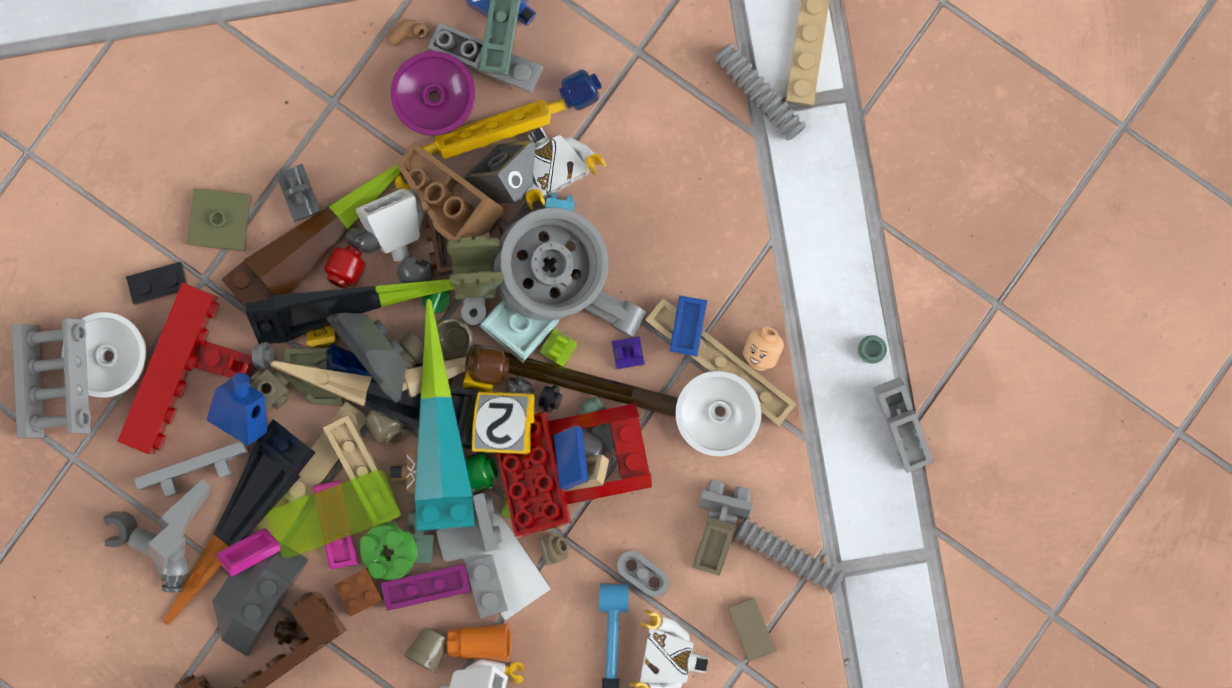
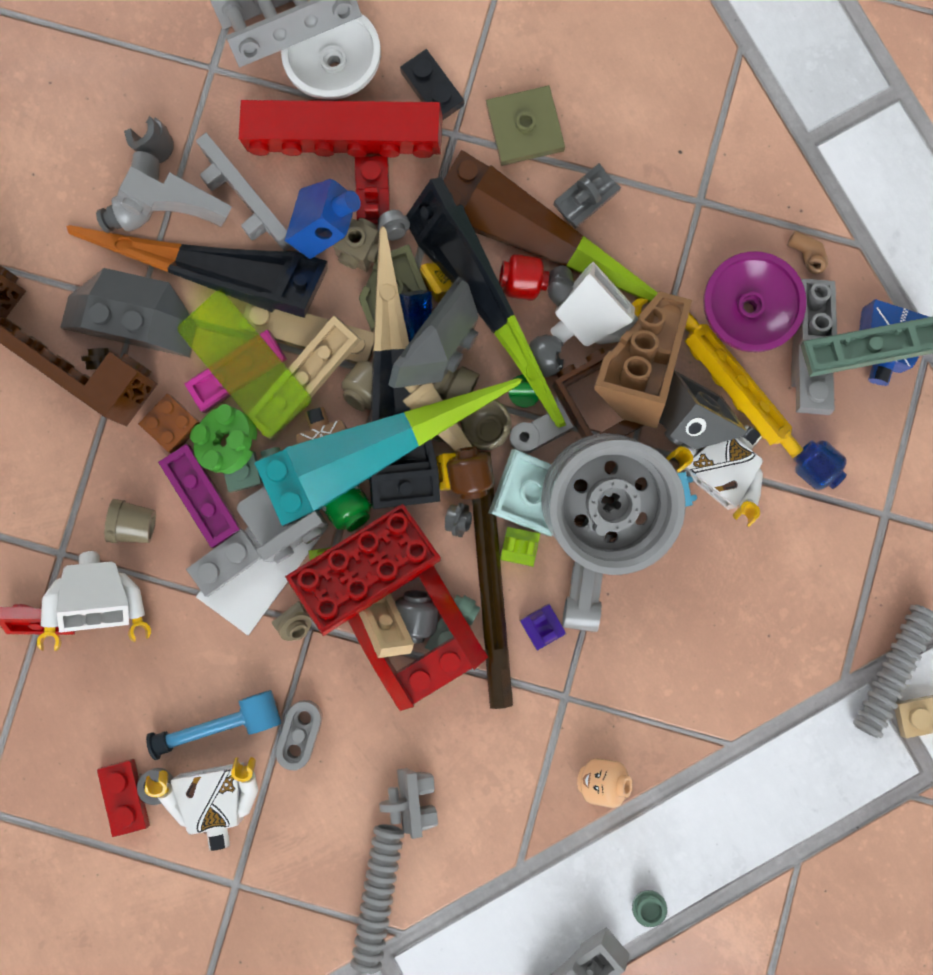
camera: 65 degrees right, 0 degrees up
dark pink tile [216,528,281,577] -> none
olive piece [447,236,503,300] -> none
orange plant [447,622,511,662] -> none
slope [472,392,534,454] -> none
black plate [538,385,562,413] -> none
blue tile [553,426,588,490] -> none
tan plate [645,298,796,427] -> none
blue tile [669,295,707,357] -> none
white dish [676,371,762,456] -> none
dark tan tile [693,517,736,576] -> none
dark tan tile [728,597,776,662] -> none

